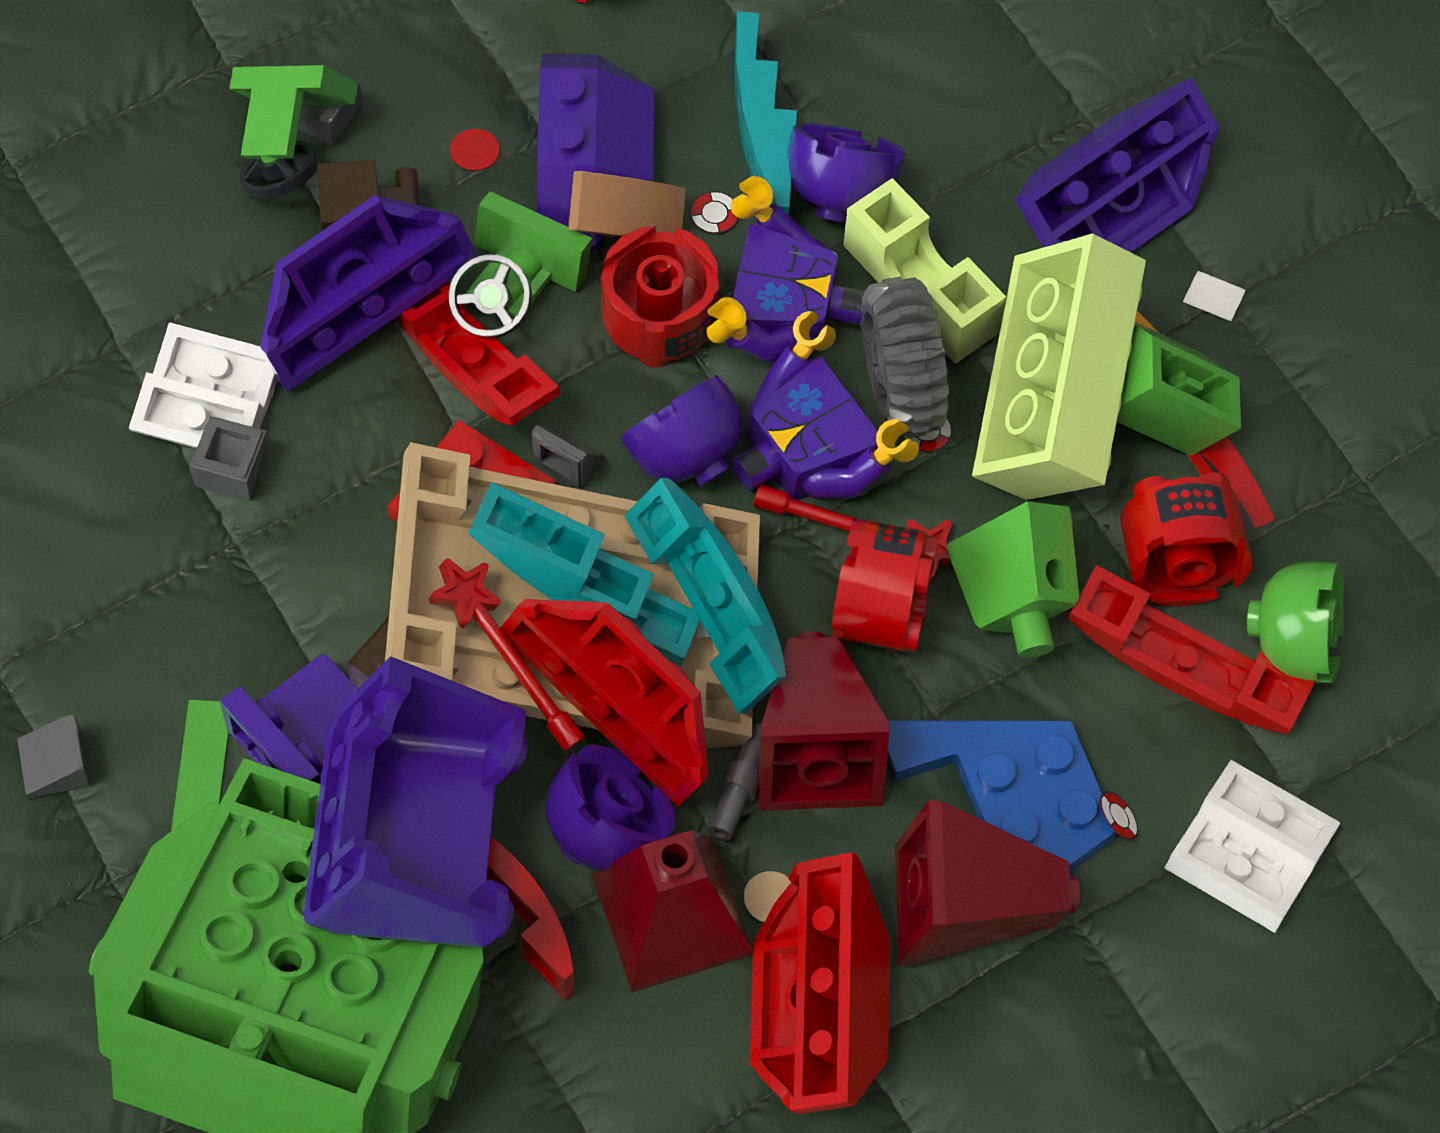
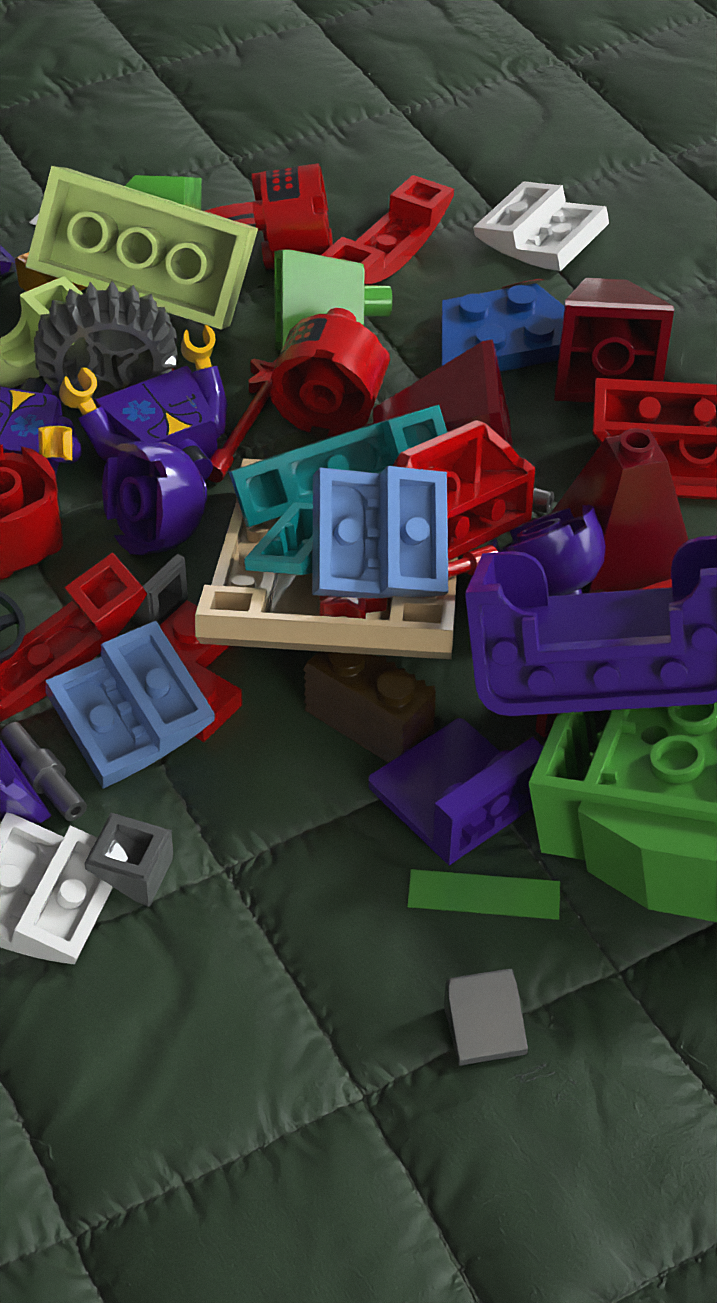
camera: 85 degrees left, 15 degrees down
bright green cylinder [1247,560,1345,685] -> none
none -> flat silver bar [0,722,87,821]
none -> medium blue slope [46,621,215,789]
none -> medium blue slope [312,466,448,598]

